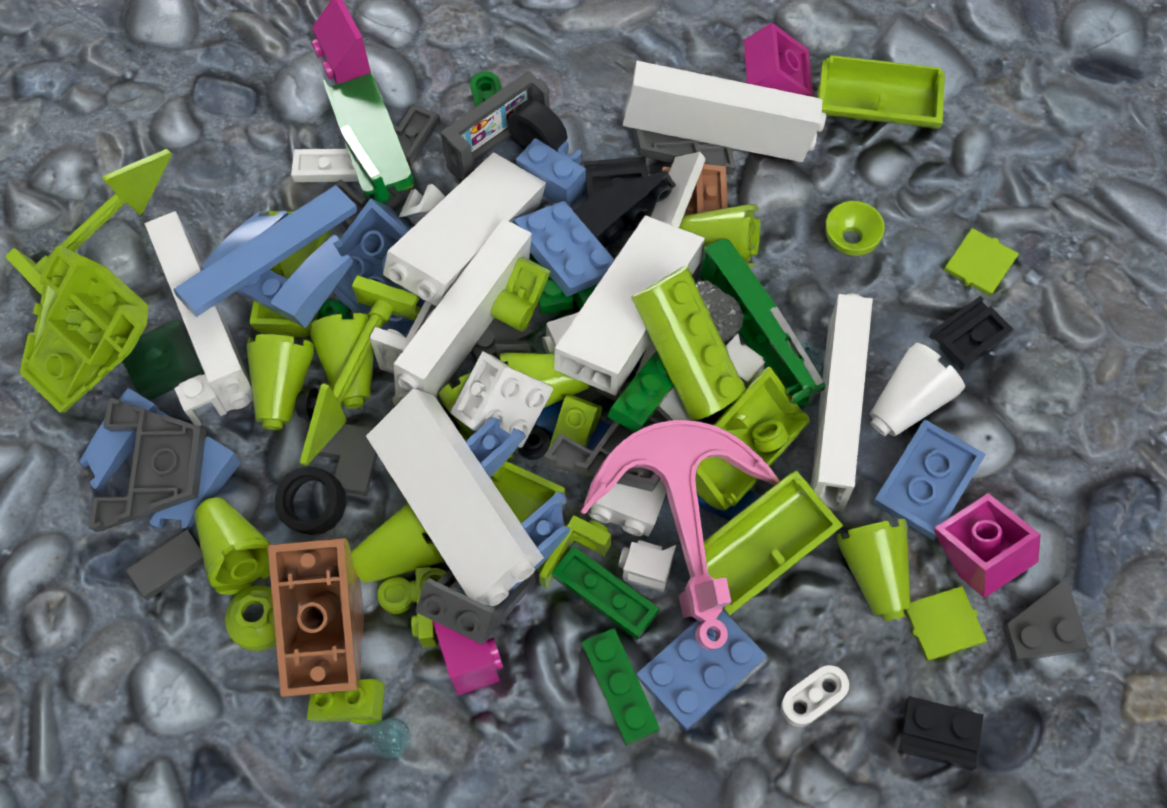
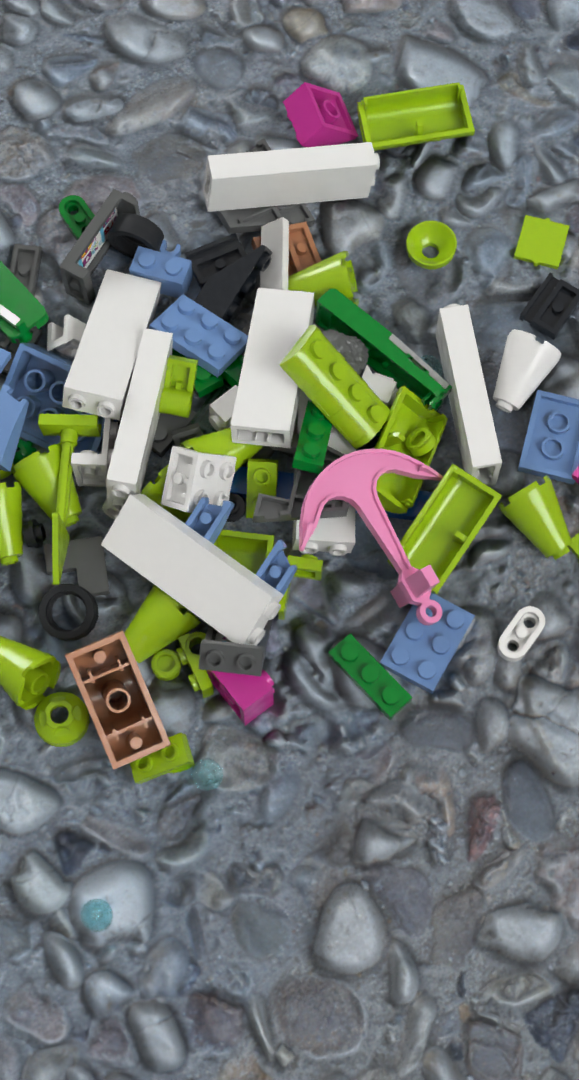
camera: 20 degrees left, 5 degrees up
green plate [552,546,659,640] -> none
white window [618,540,676,592] -> none

